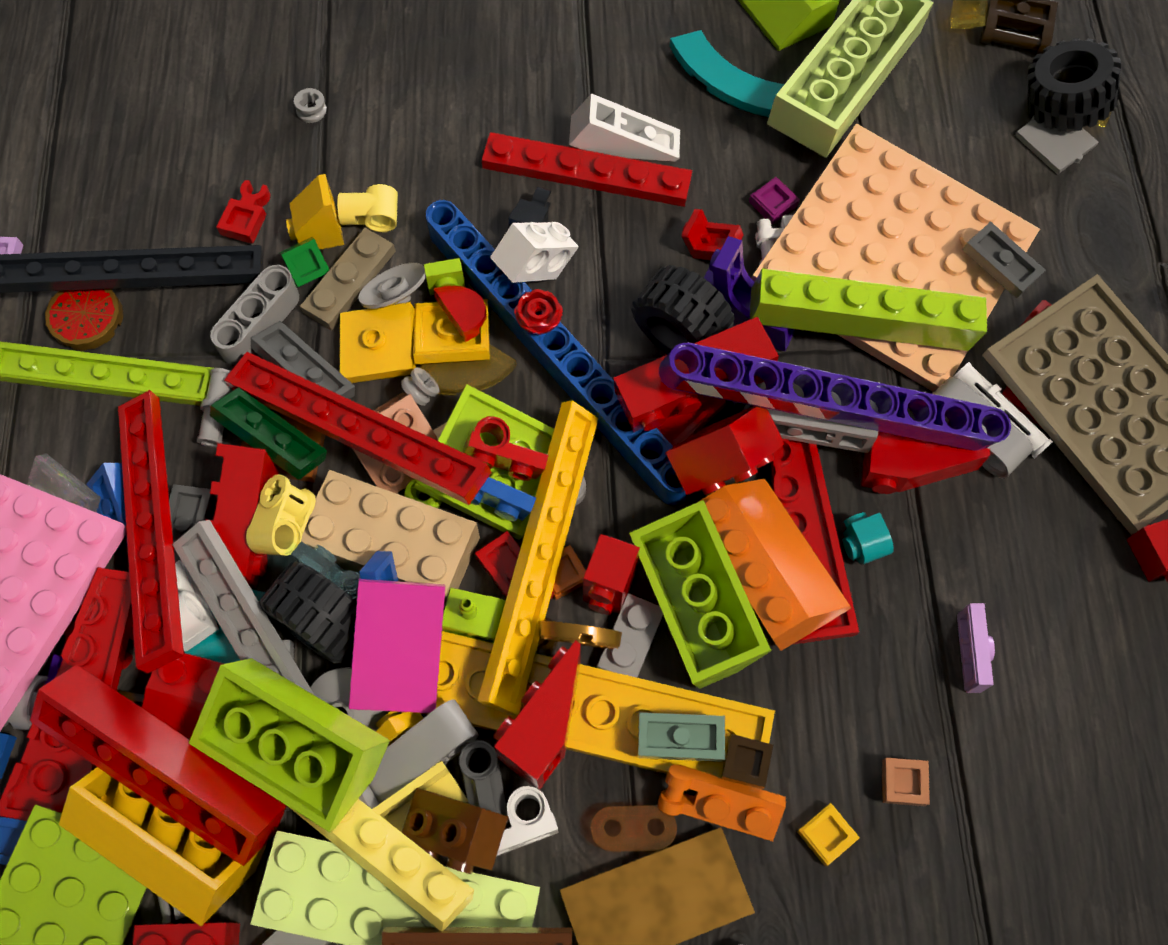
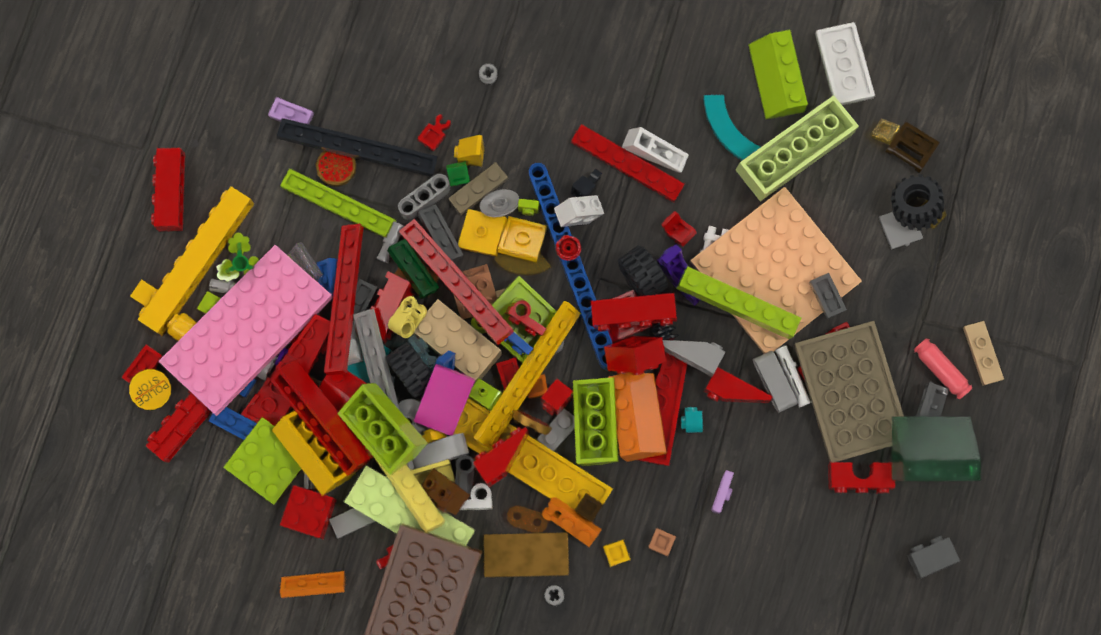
camera: 25 degrees right, 10 degrees up
light yellow piece [337,184,398,232] -> none
light grey bush [401,367,439,406] -> none
red tile [433,285,487,342] -> none
sand green plate [638,712,725,762] -> none
dark purple beam [659,343,1011,451] -> none
magenta tile [749,177,800,225] -> none

